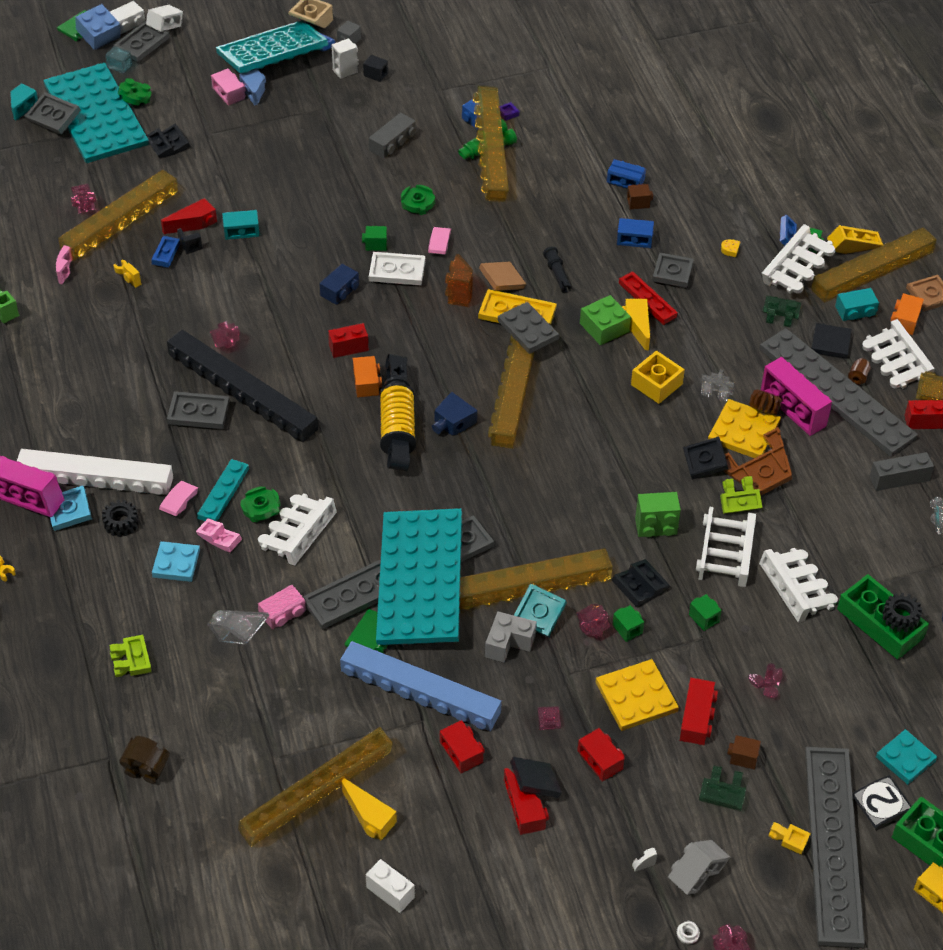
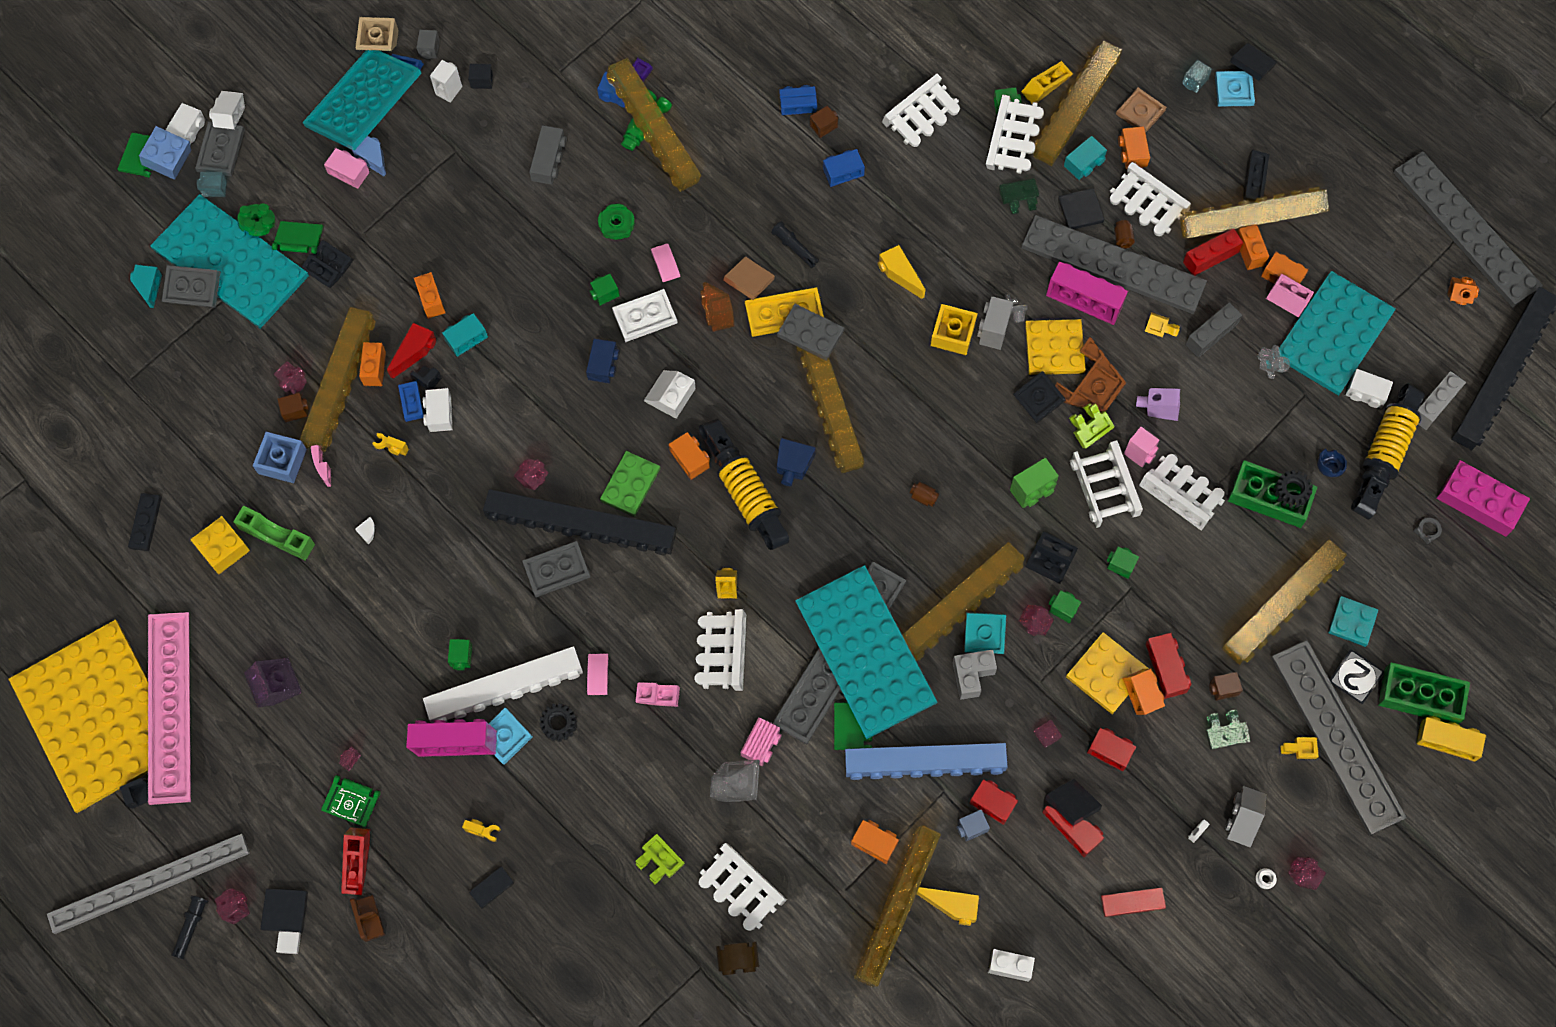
camera: 25 degrees left, 20 degrees up
medium azure plate [152,541,200,582] -> none
teal plate [197,459,249,521] -> none
green plate [241,487,280,522] -> none
red brick [328,323,369,358] -> none
bright green brick [580,295,631,346] -> none
red plate [619,271,678,325] -> none
dark grey plate [652,252,694,288] -> none
yellow tile [721,239,740,257] -> none
clear pink plant [748,663,783,698] -> none
reddish brown gear [749,389,782,415] -> none
blue plate [780,215,797,246] -> none
none -> medium blue brick [253,432,307,483]
none -> green piece [272,221,324,254]
none -> reddish brown brick [278,393,309,422]
none -> white tile [355,517,375,544]
none -> orange brick [359,342,386,386]
none -> orange brick [414,272,445,319]
none -> white brick [423,388,453,432]
none -> green brick [448,639,472,670]
none -> bright green plate [600,451,660,517]
none -> white slope [644,370,695,418]
none -> white fence [699,843,787,931]
none -> yellow slope [715,568,737,598]
none -> orange brick [851,820,899,864]
none -> white fence [882,74,960,147]
none -> reddish brown brick [910,482,940,507]
none -> sand blue brick [957,810,990,841]
none -> light grey brick [977,296,1013,350]
none -> tile [1101,888,1166,917]
none -> orange brick [1123,669,1165,715]
none -> bright pink brick [1124,427,1159,467]
none -> lavender torso [1136,388,1180,421]
none -> yellow plate [1145,312,1180,337]
none -> clear yellow brick [1222,539,1347,665]

